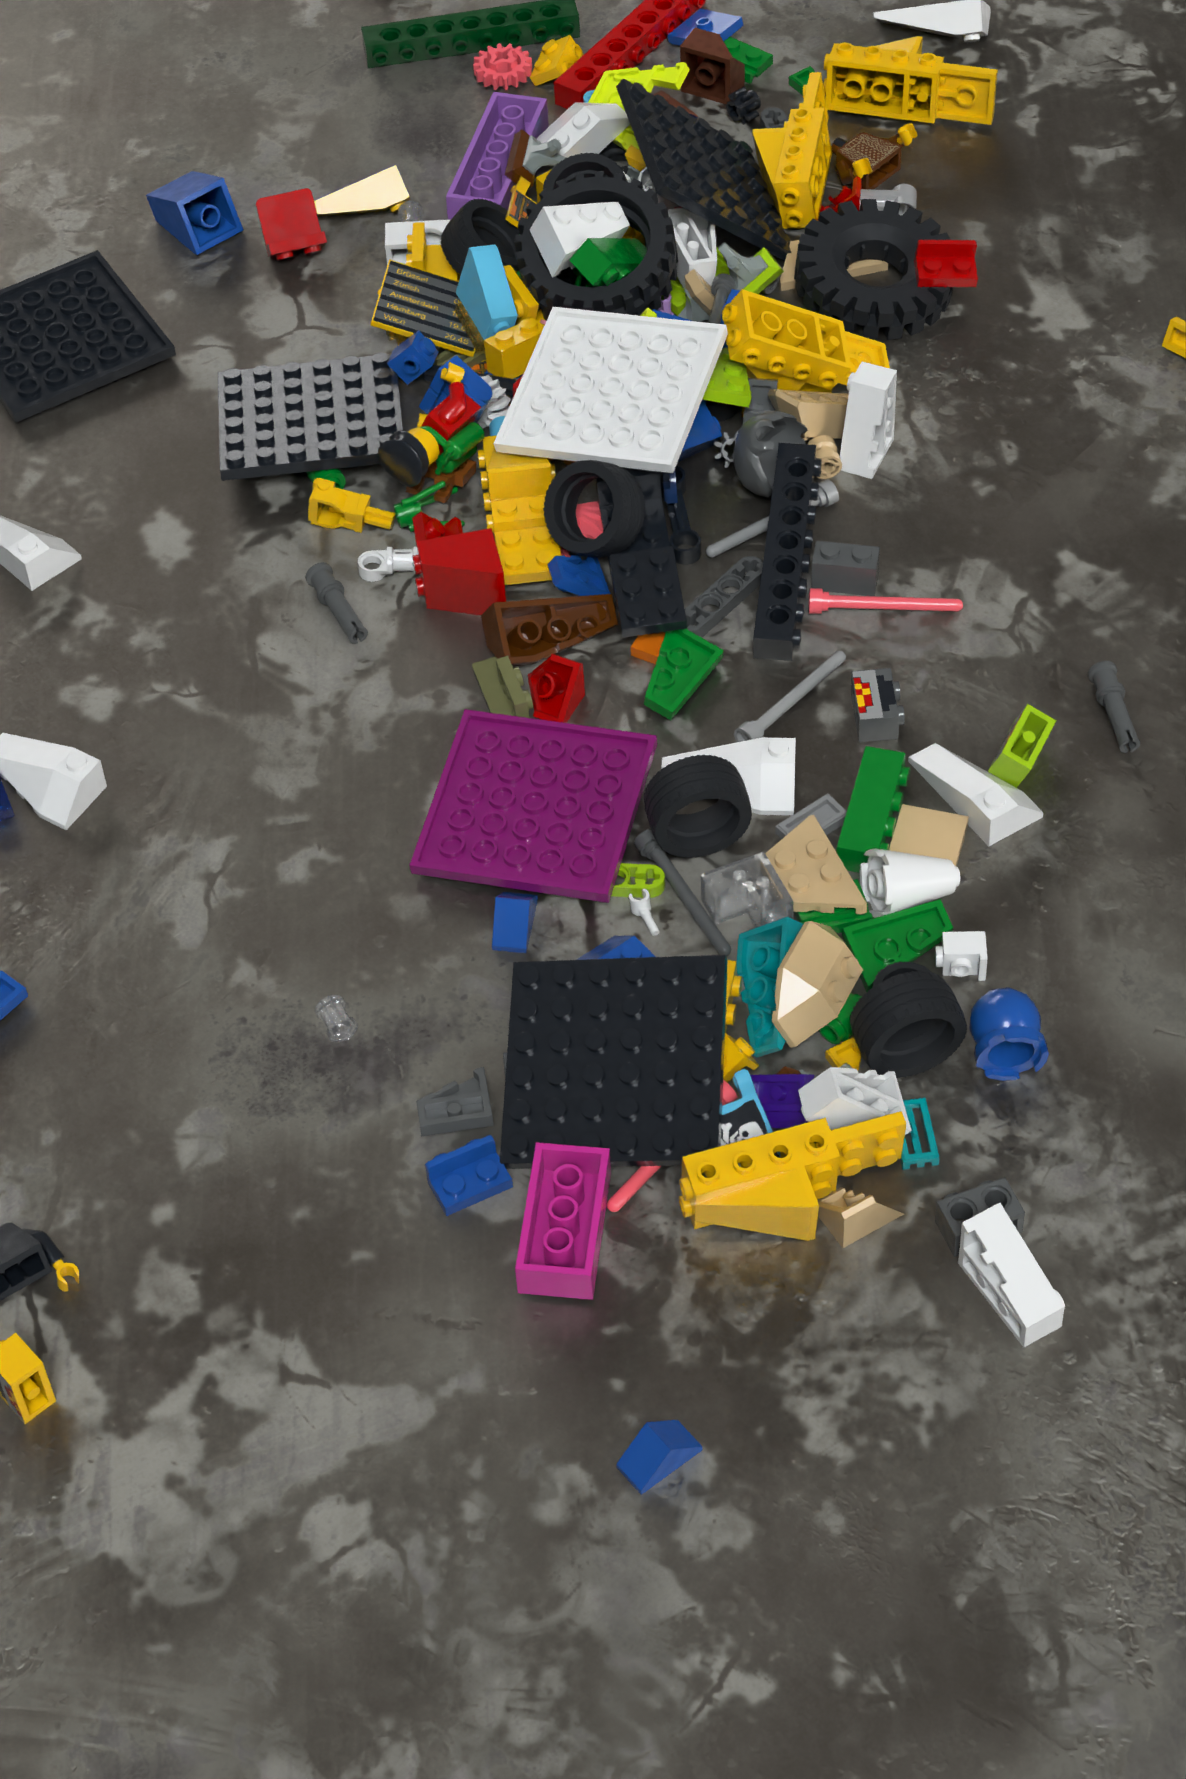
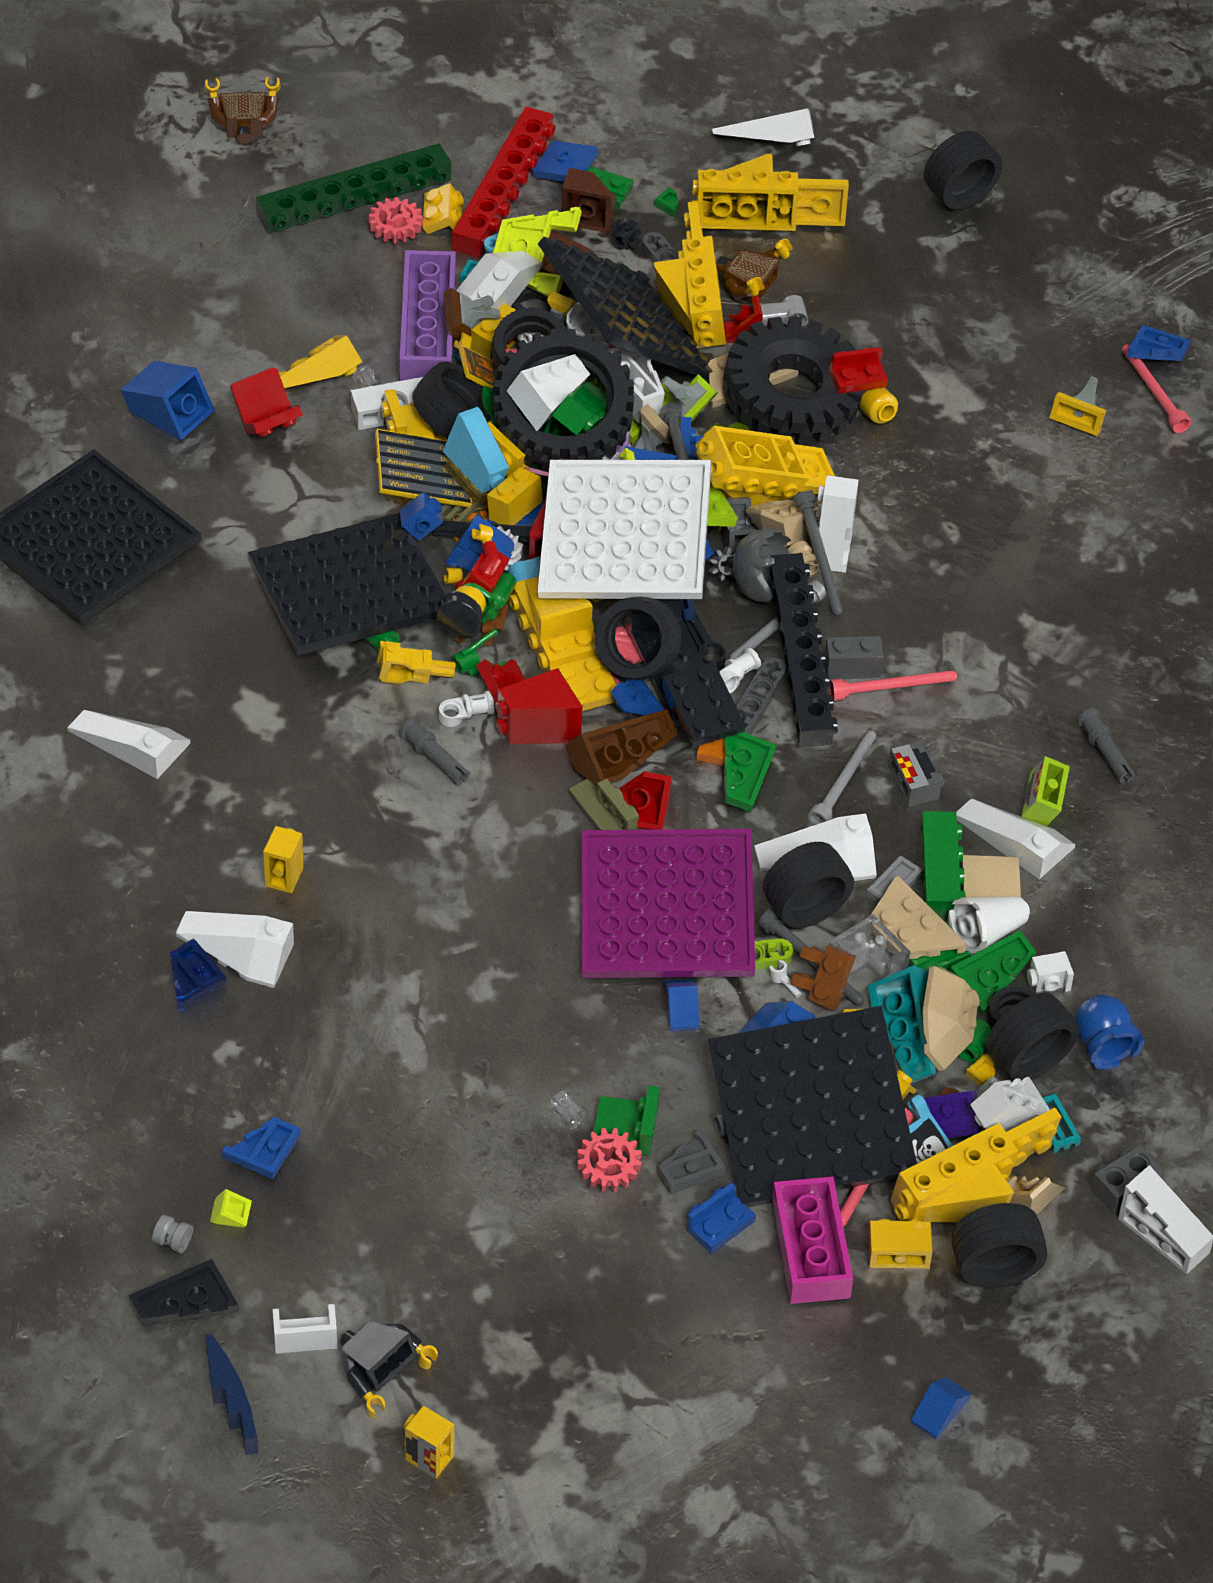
camera: 20 degrees left, 0 degrees up
none -> yellow brick [263,826,304,894]
none -> coral gear [577,1128,642,1192]
none -> green bracket [594,1086,660,1156]
none -> white connector [720,647,761,694]
none -> dark orange plate [790,945,856,1010]
none -> dark grey piece [793,491,842,615]
none -> yellow head [860,387,898,424]
none -> yellow brick [868,1219,932,1269]
none -> black tyre [923,131,1003,210]
none -> black tyre [951,1203,1047,1288]

